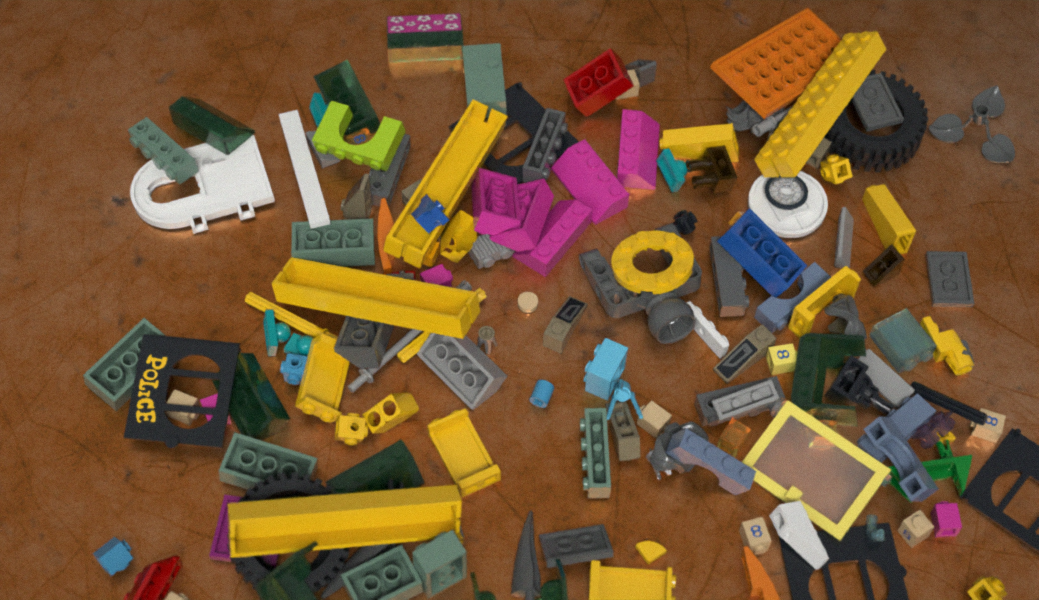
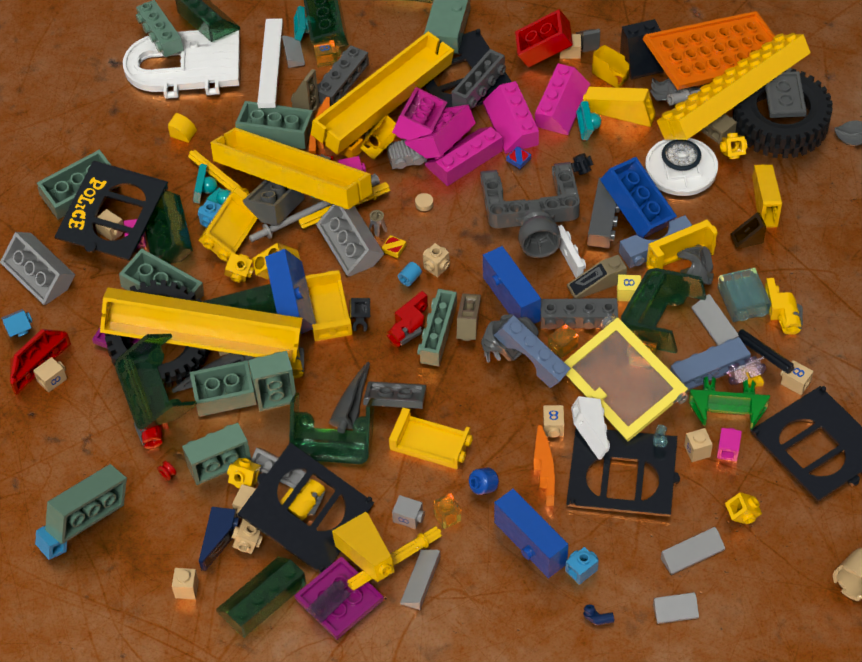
camera: 20 degrees right, 5 degrees down
lime arch [312,101,406,171] -> none
blue brick [411,194,449,233] -> none
dark tan slope [543,296,588,354] -> none
medium azure brick [583,338,628,401] -> none
medium azure plant [607,379,643,420] -> none
yellow plate [611,231,694,294] -> none
yellow tile [635,541,667,565] -> none
tan brick [637,400,672,439] -> none
dark brown brick [686,145,737,193] -> none
light grey slope [712,379,780,424] -> none
black brick [824,355,895,416] -> none
light grey slope [834,207,854,268] -> none
sand blue arch [864,416,939,502] -> none
dark grey tile [925,251,974,307] -> none
none -> light grey slope [0,232,75,305]
none -> yellow brick [168,113,197,143]
none -> blue brick [265,249,316,334]
none -> black brick [349,298,370,332]
none -> yellow tile [381,235,406,258]
none -> red plate [387,291,428,348]
none -> tan brick [423,243,450,277]
none -> blue brick [483,246,541,324]
none -> blue tile [506,146,531,169]
none -> yellow piece [592,45,629,88]
none -> black slope [620,19,664,80]

